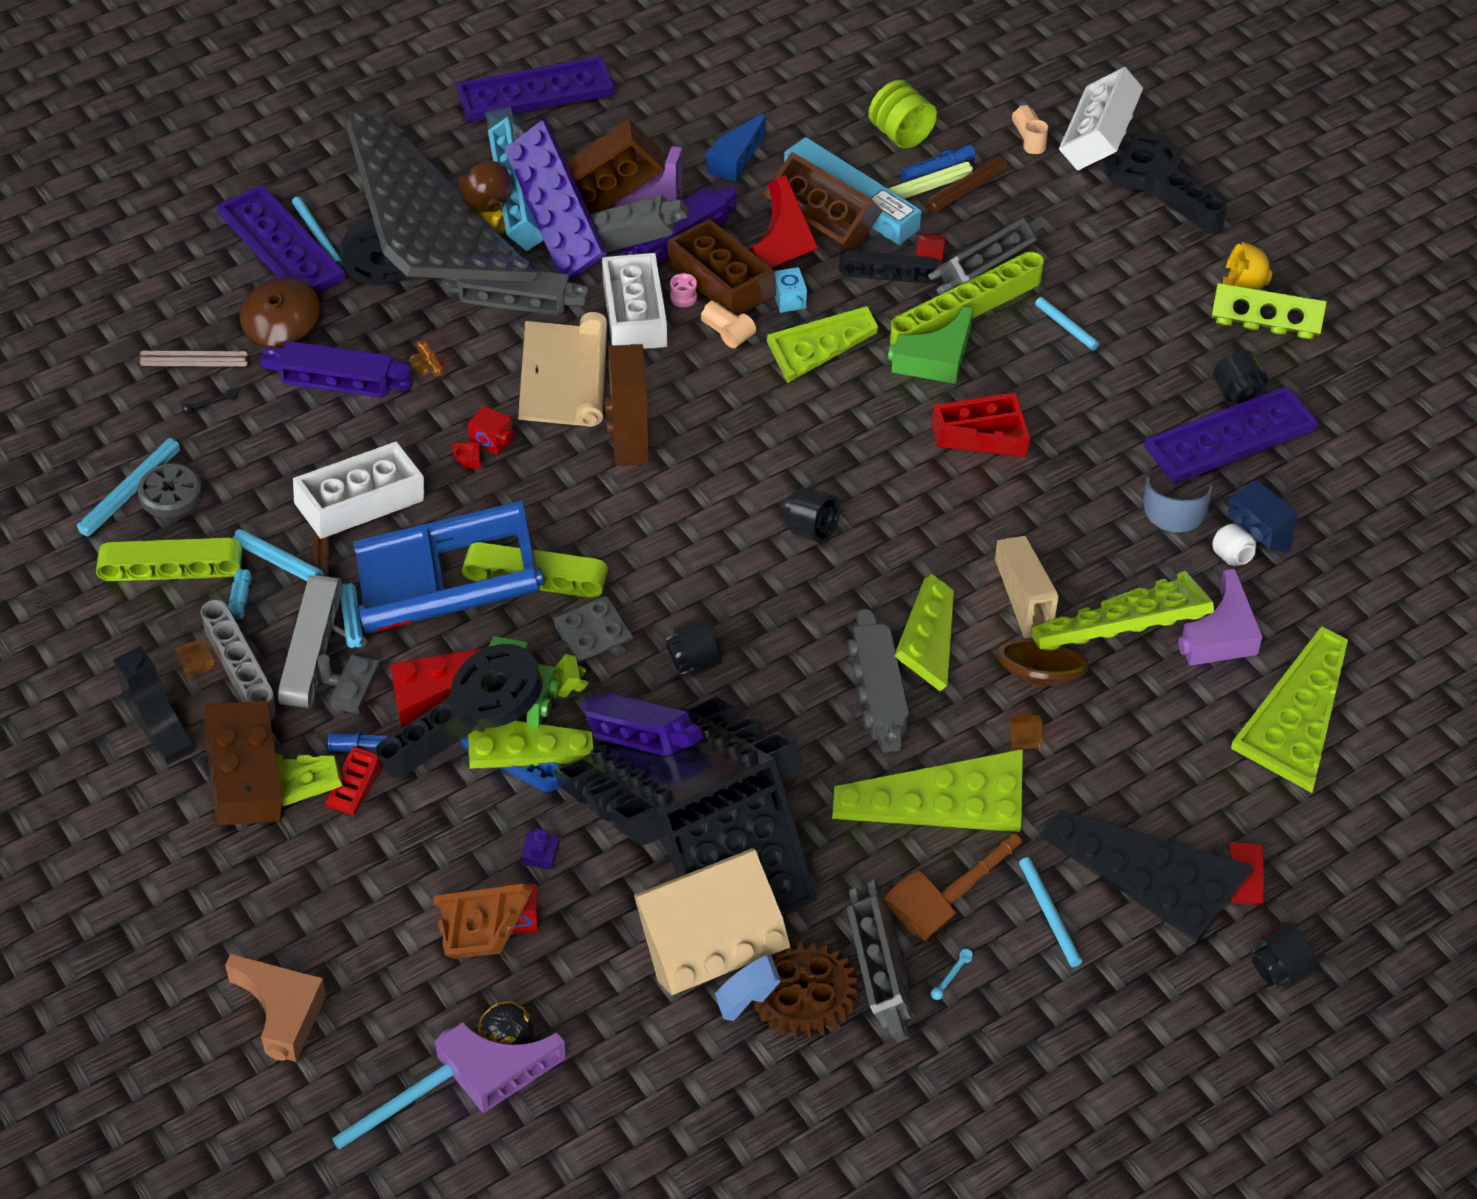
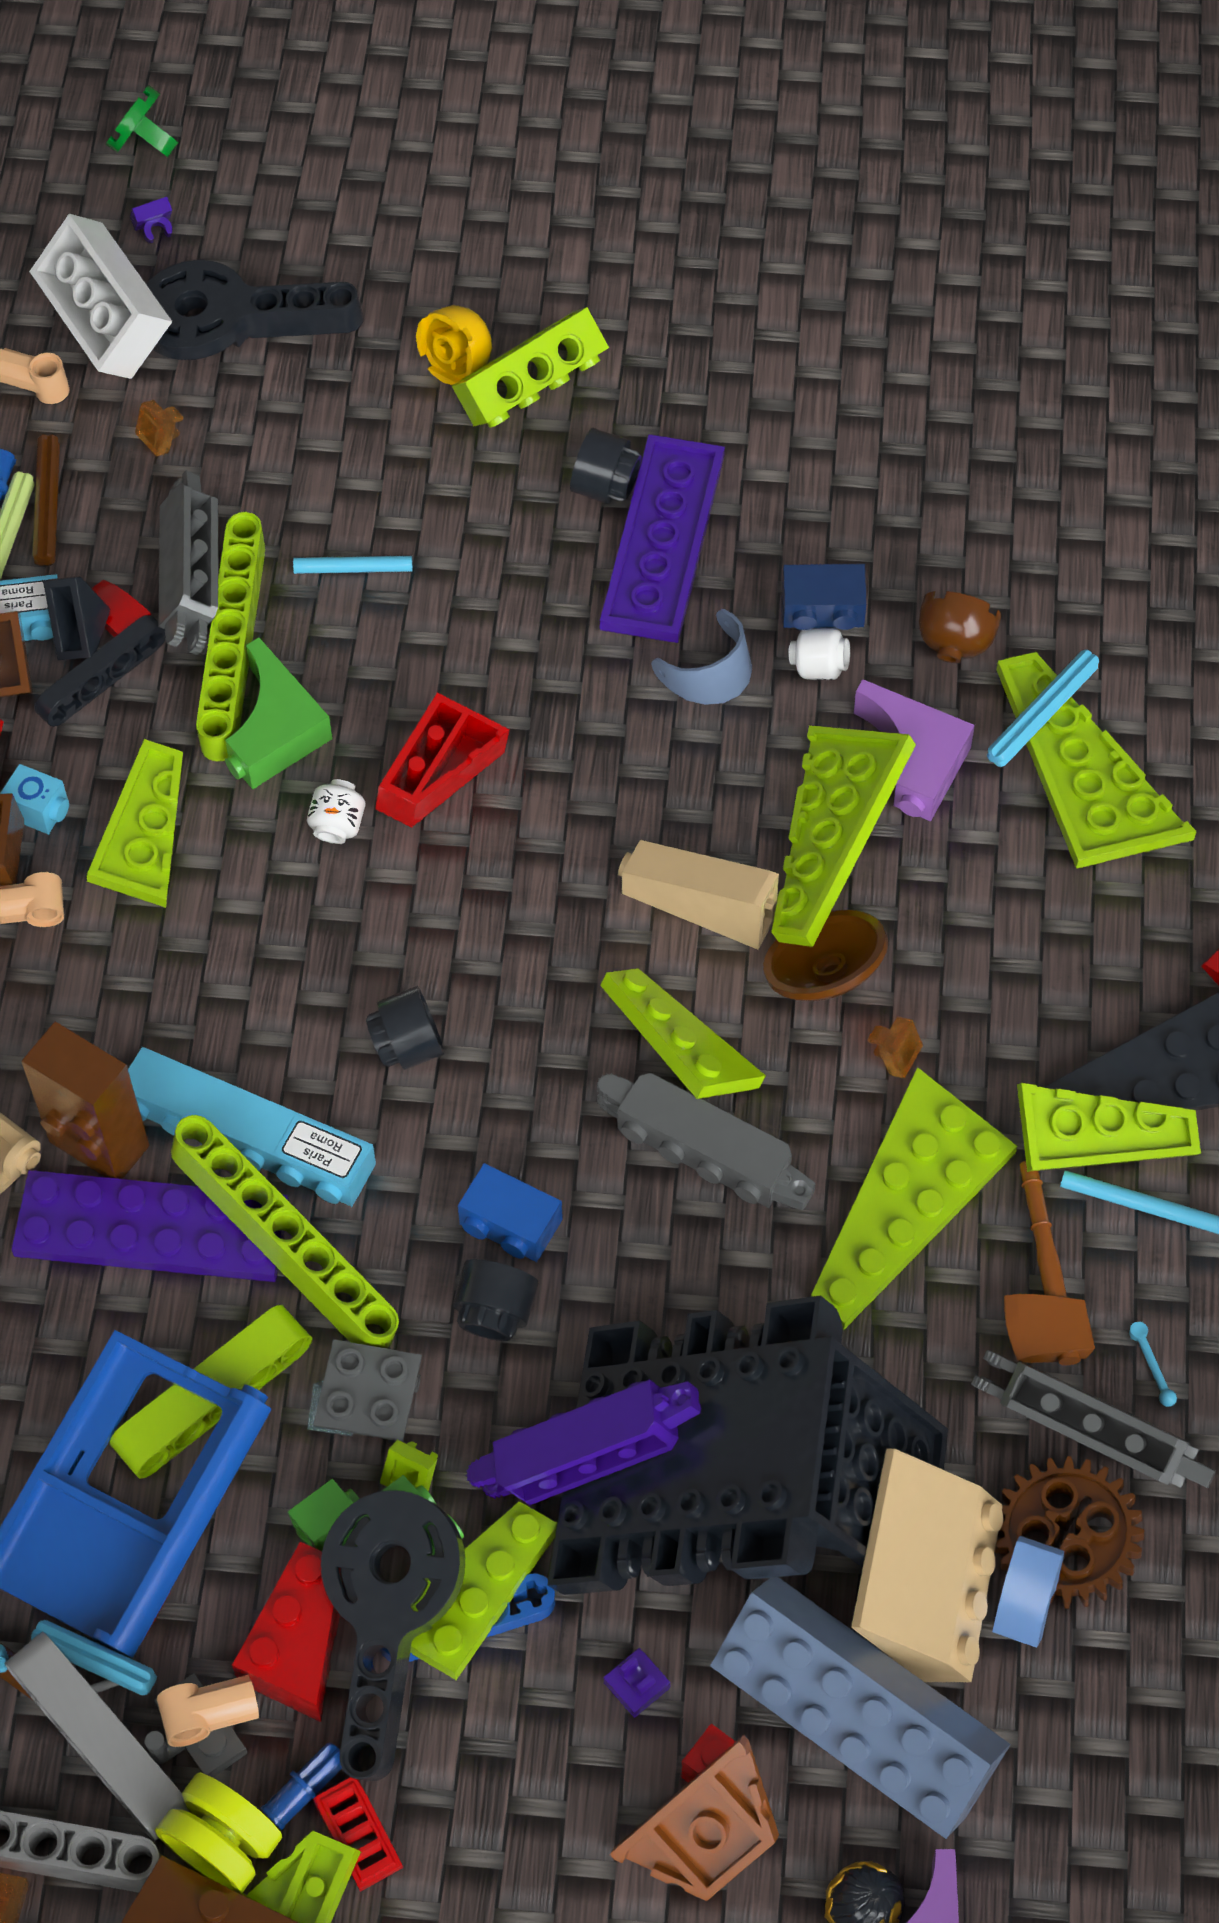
camera: 50 degrees left, 10 degrees up
none -> dark purple plate [11,1170,289,1282]
none -> black slope [43,576,111,660]
none -> green tile [106,85,178,157]
none -> medium azure brick [128,1047,376,1207]
none -> dark purple tile [130,197,173,244]
none -> clear orange tile [135,400,183,456]
none -> neon yellow wheel [155,1772,282,1894]
none -> light nougat piece [157,1675,259,1747]
none -> lime beam [171,1115,399,1349]
none -> white head [307,779,365,844]
none -> blue brick [458,1163,563,1262]
none -> sand blue brick [710,1577,1011,1839]
none -> reddish brown cylinder [919,591,1001,663]
none -> medium azure axle [987,650,1099,767]
none -> lime wing [1017,1083,1201,1172]

